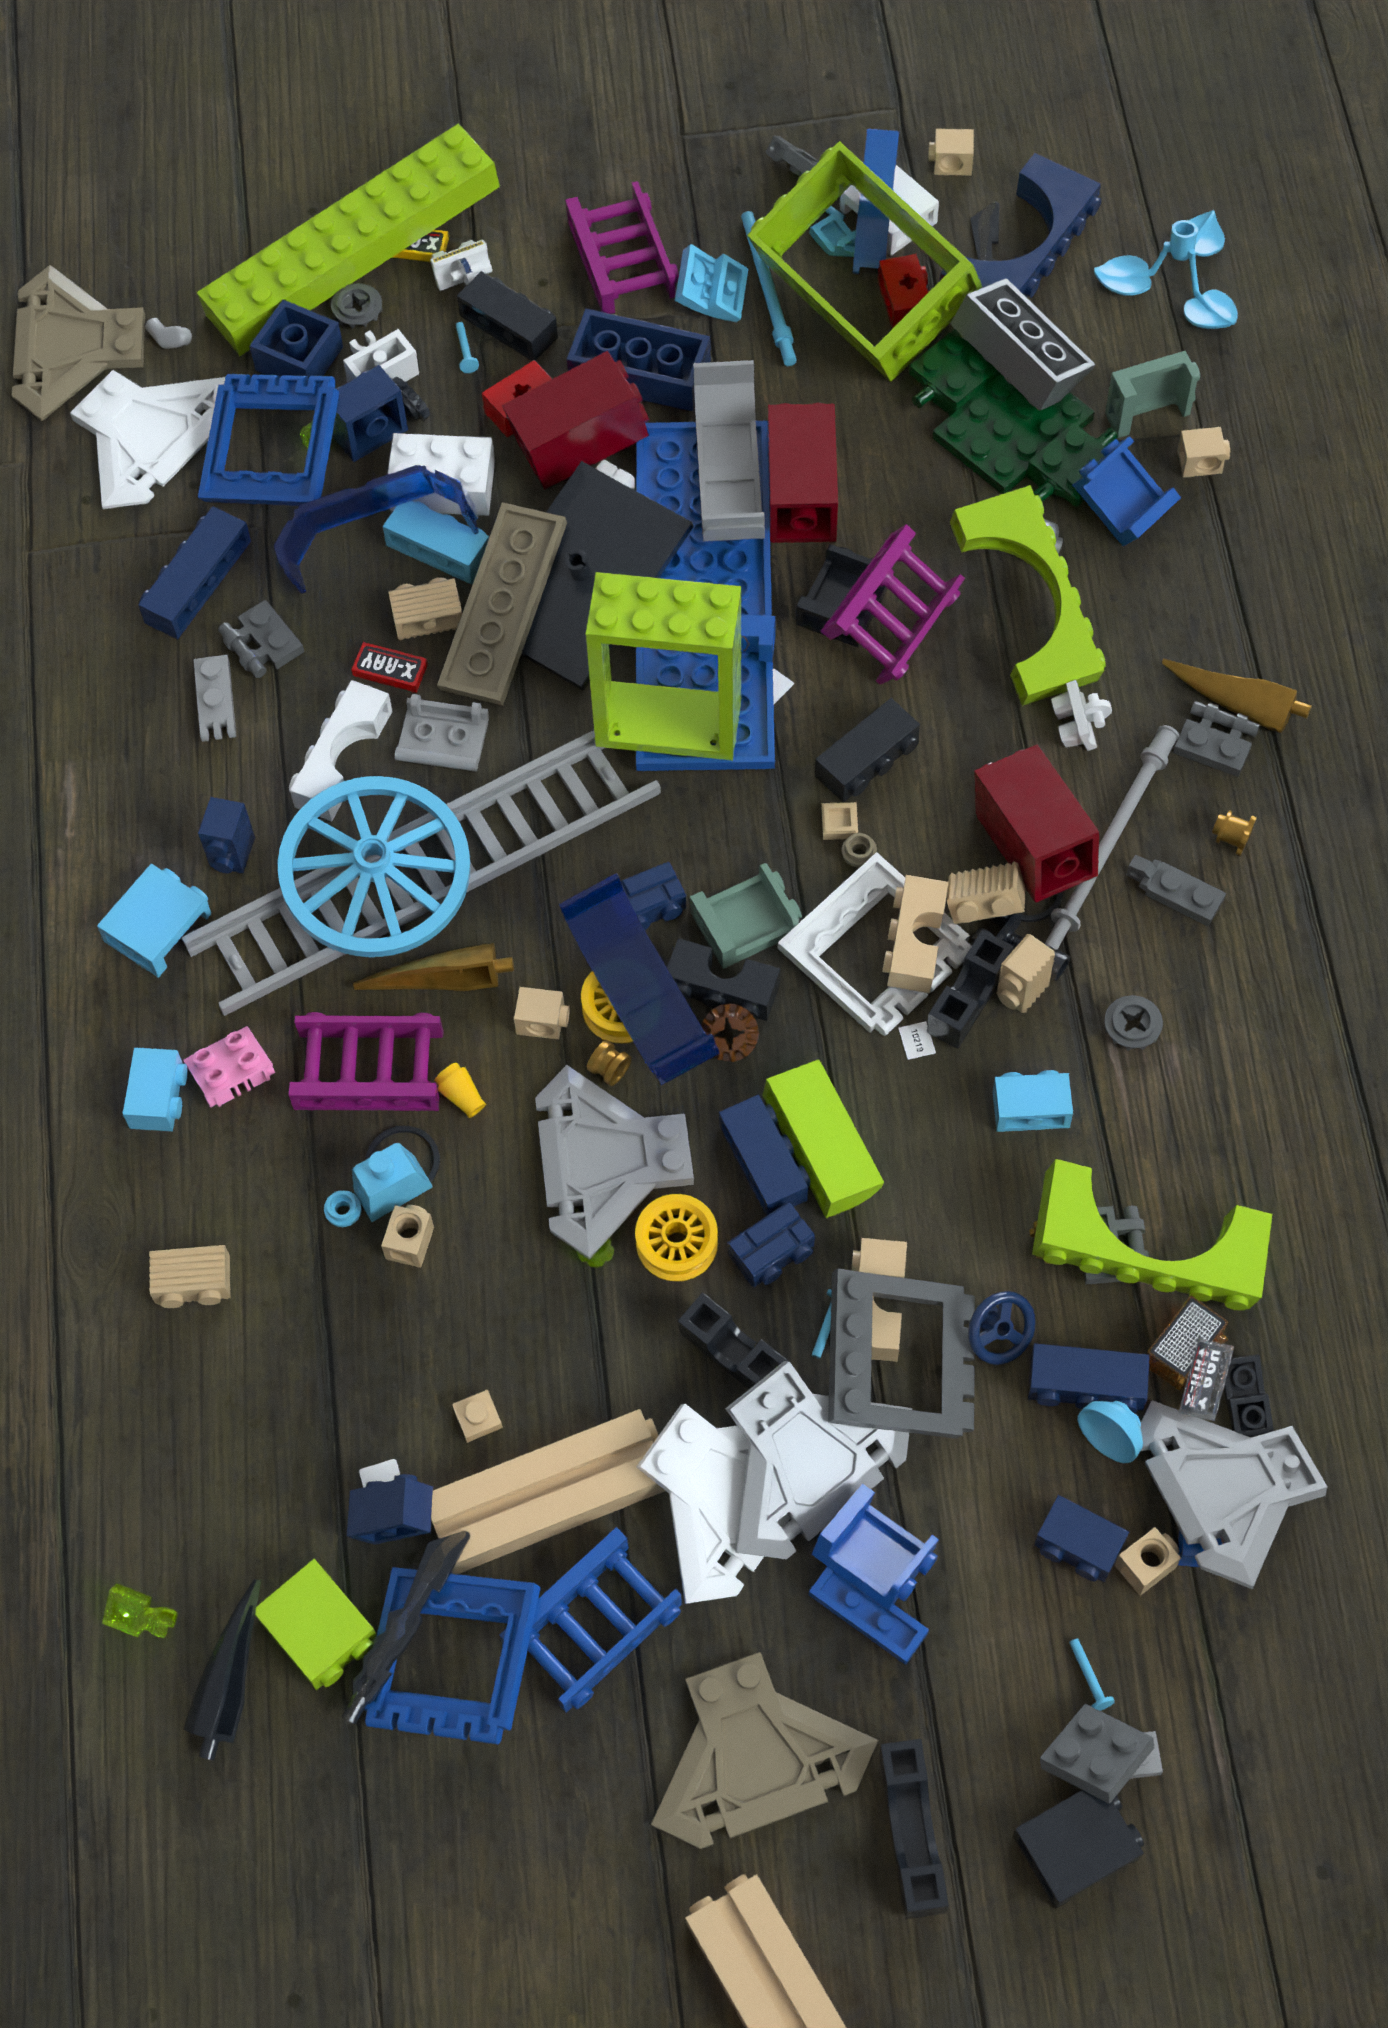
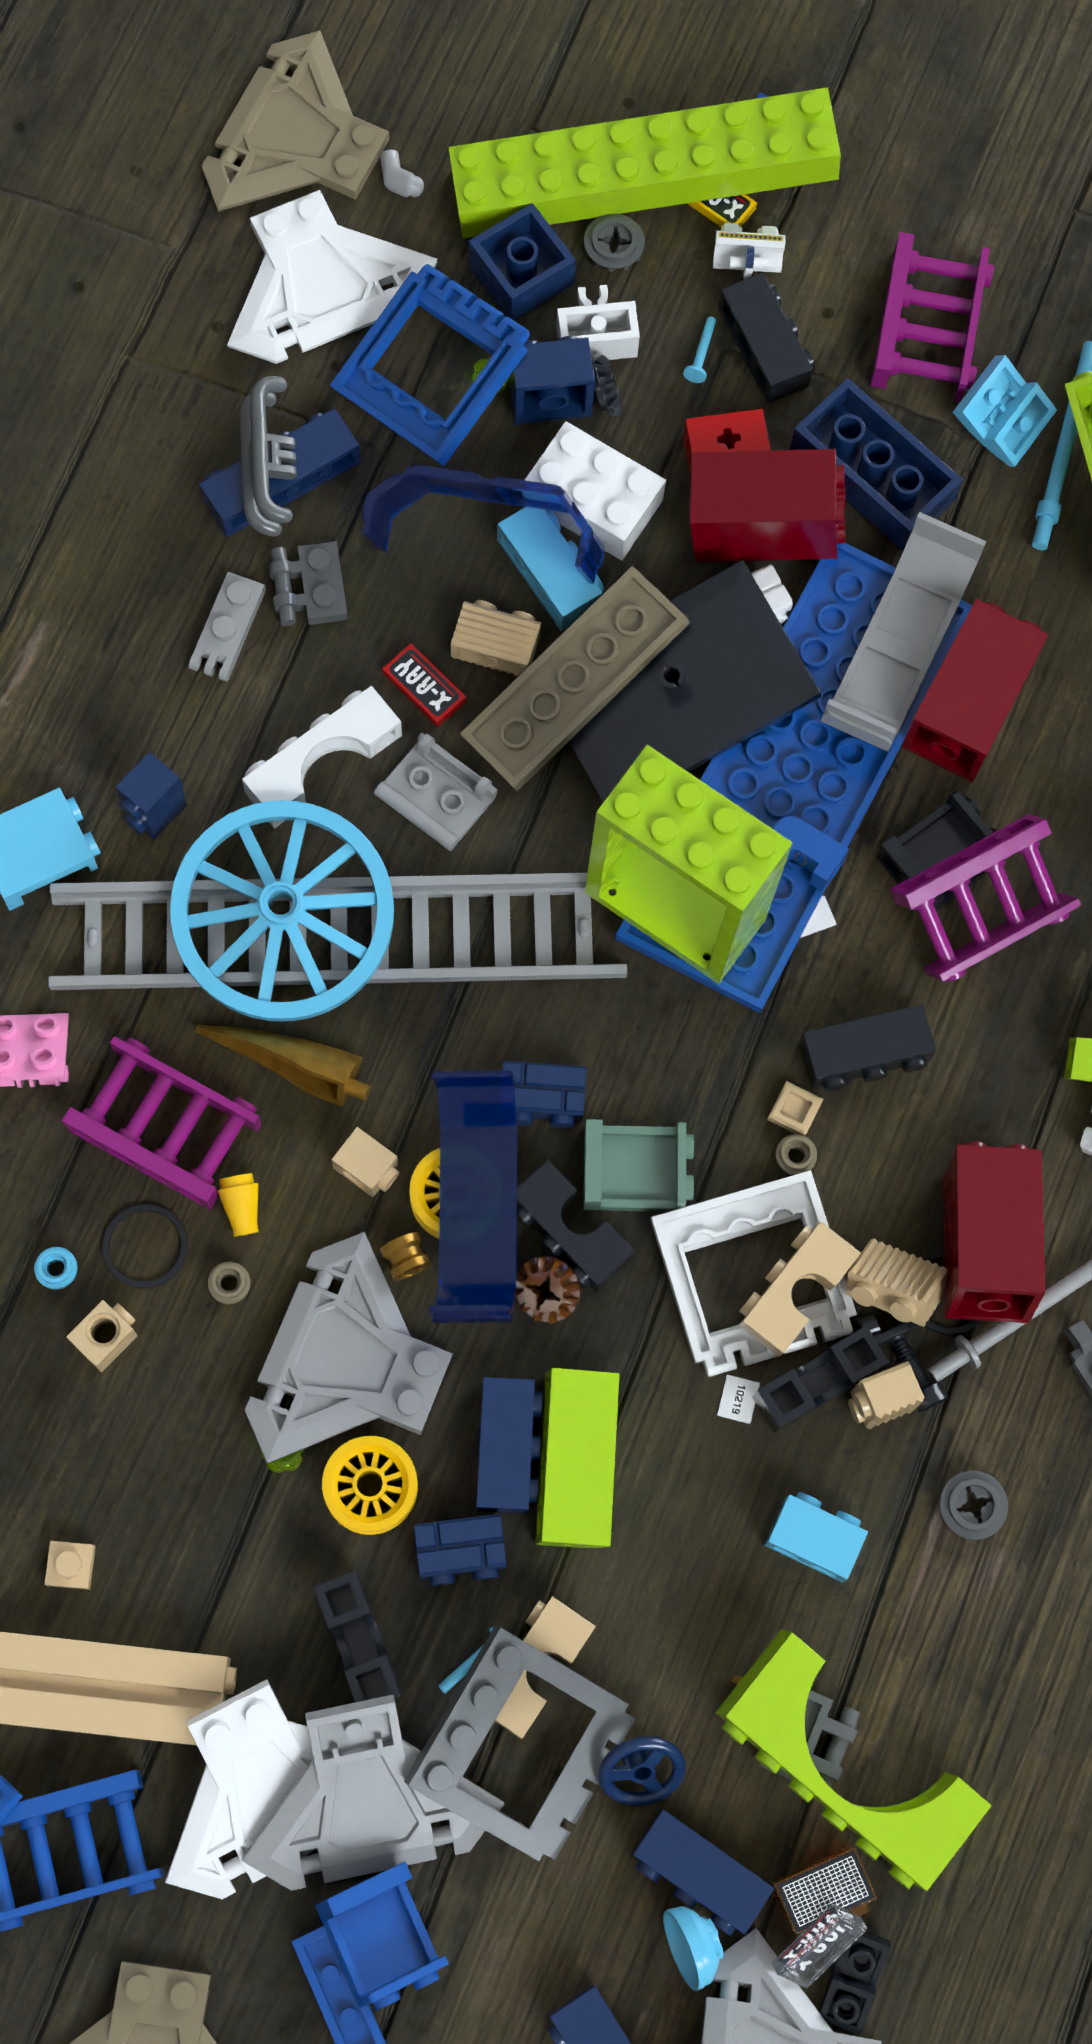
camera: 20 degrees right, 10 degrees up
medium azure torso [352,1143,433,1222] -> none
none -> dark tan plate [208,1262,251,1304]
none -> dark grey piece [239,376,297,537]

